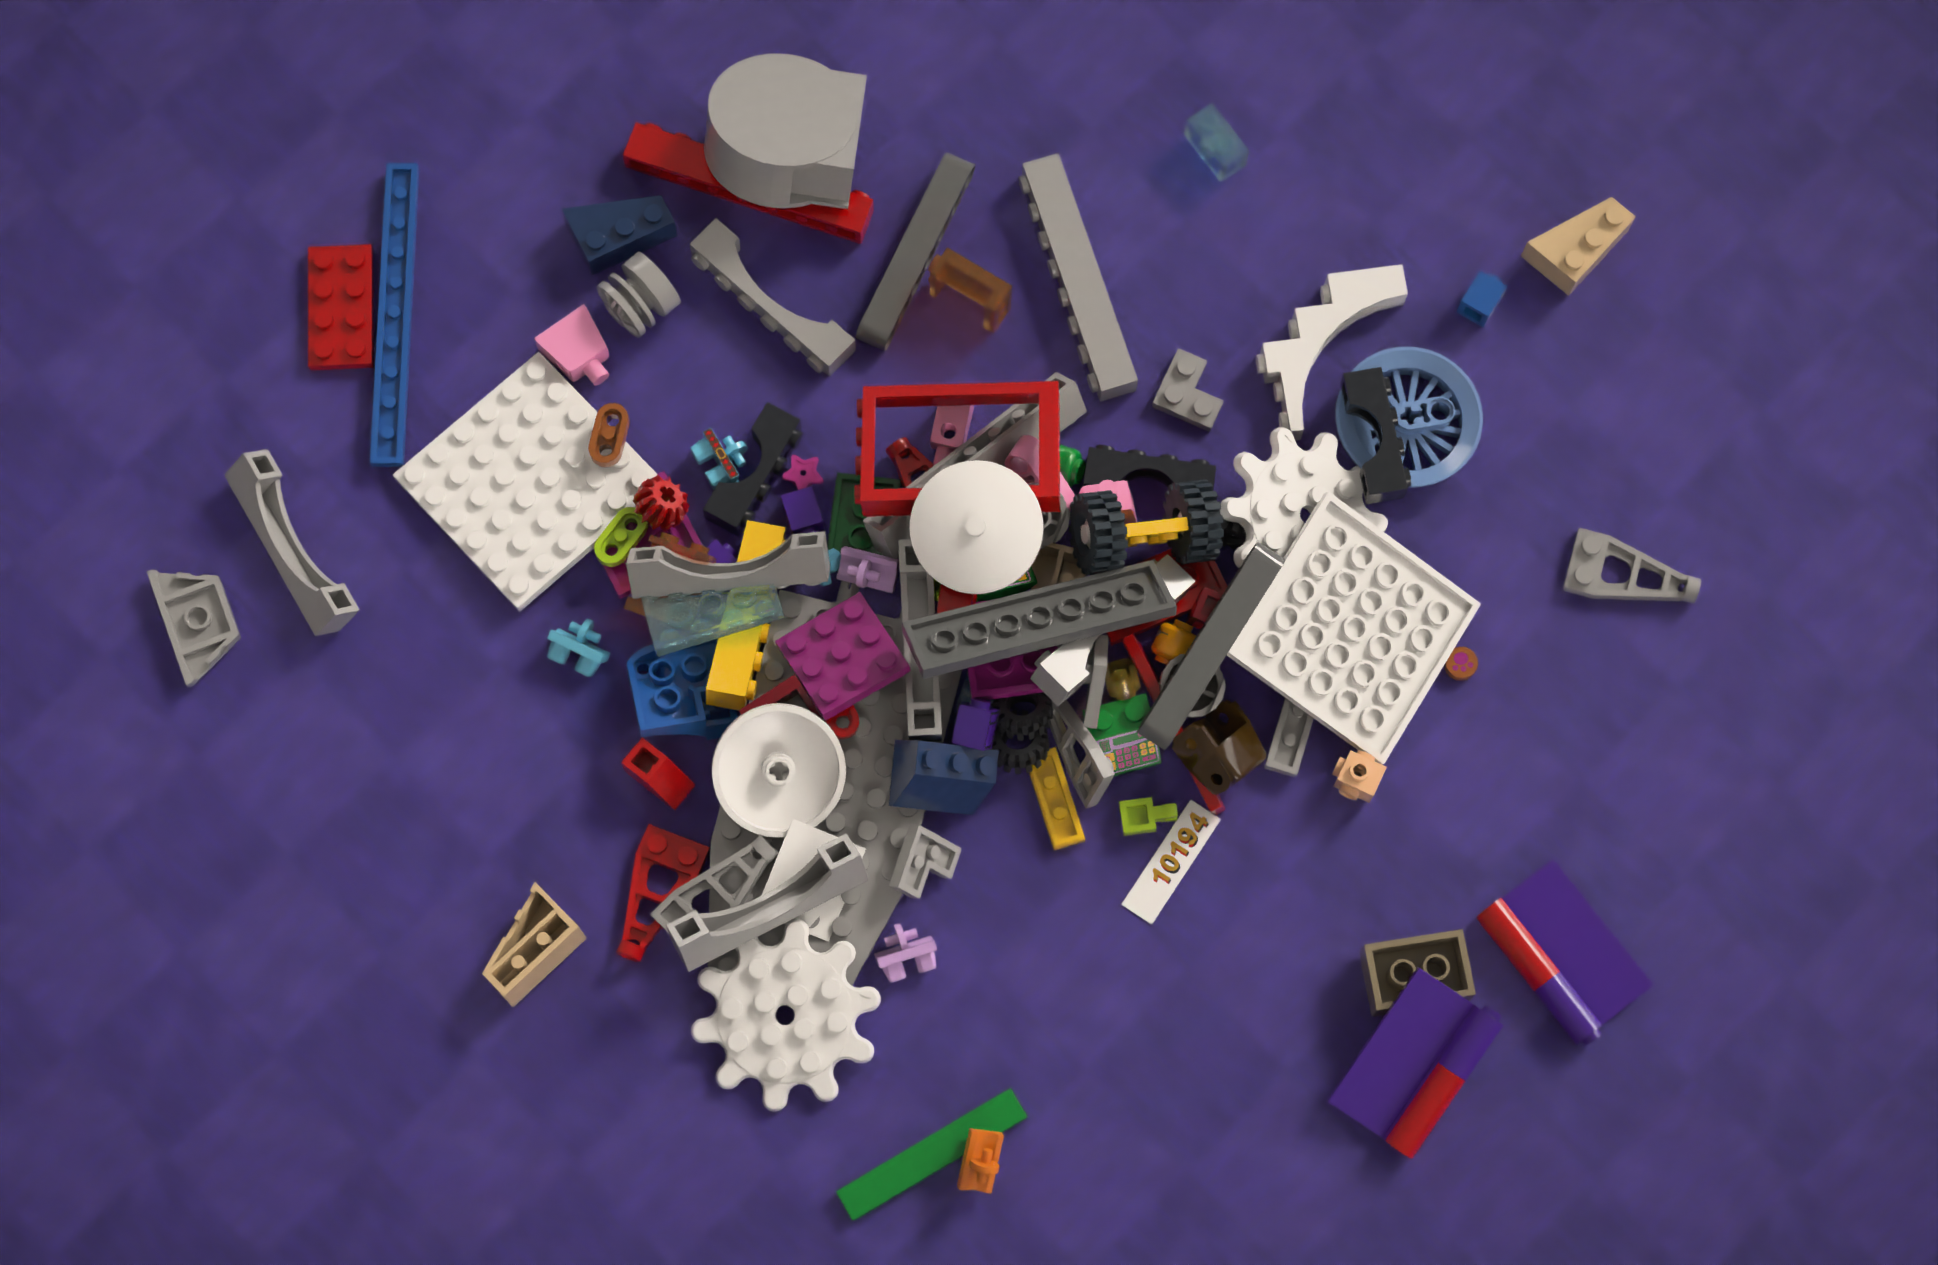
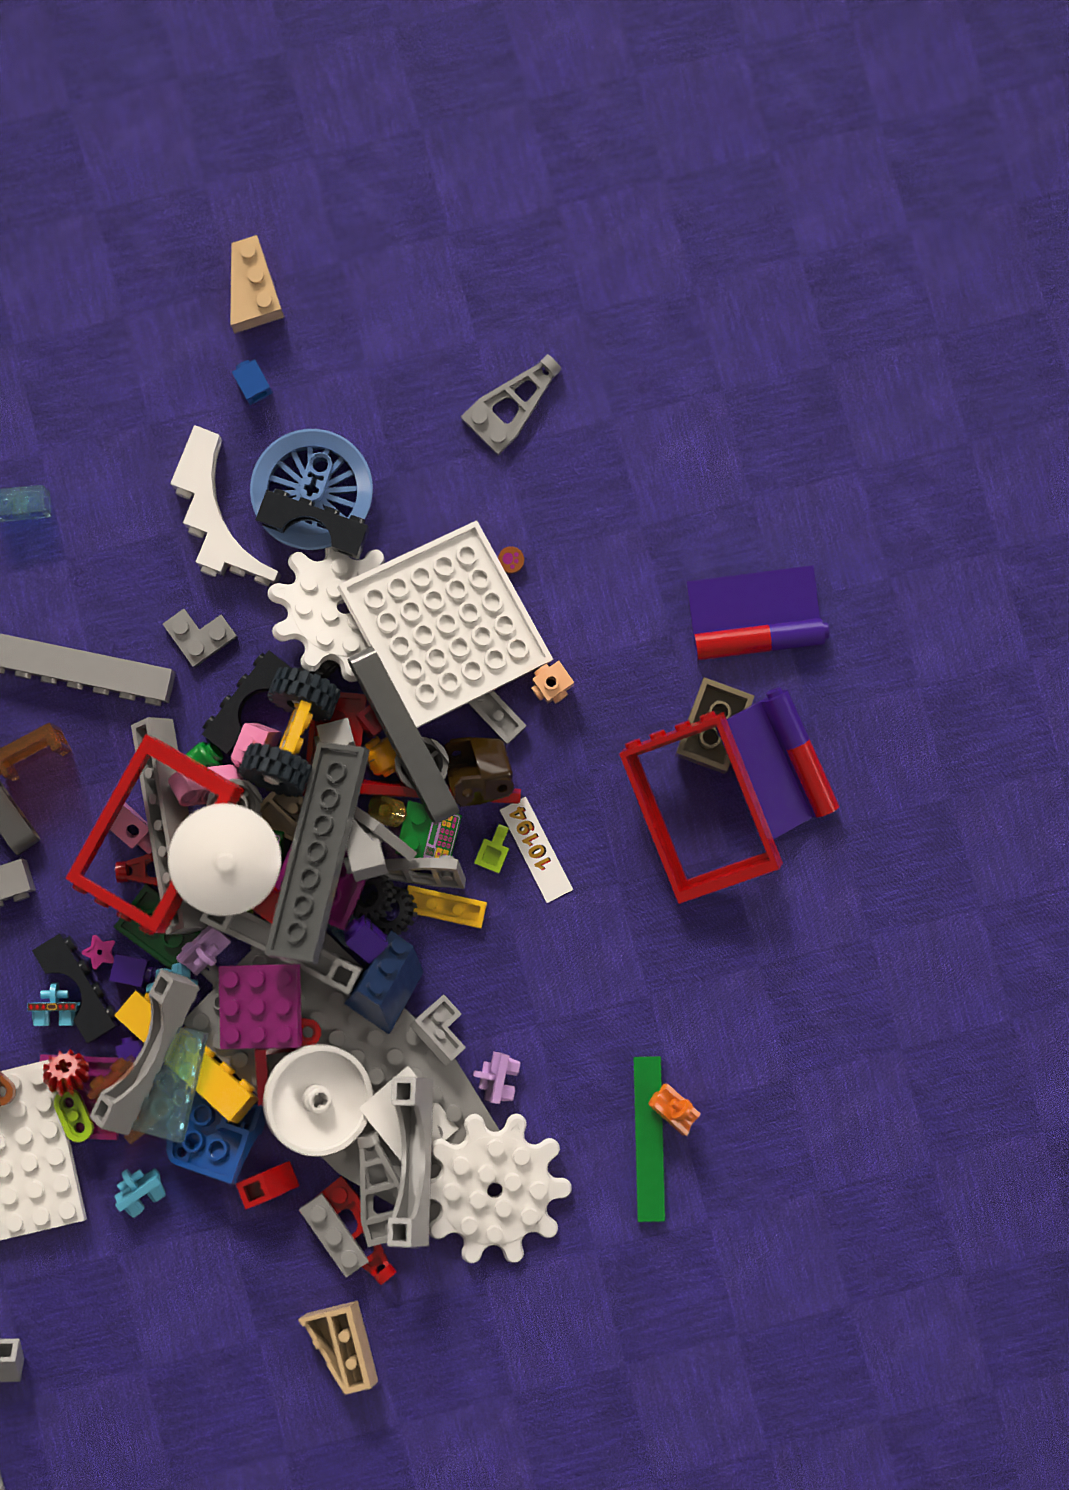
camera: 55 degrees left, 10 degrees up
none -> light grey plate [299,1193,369,1277]
none -> red window [619,711,783,904]

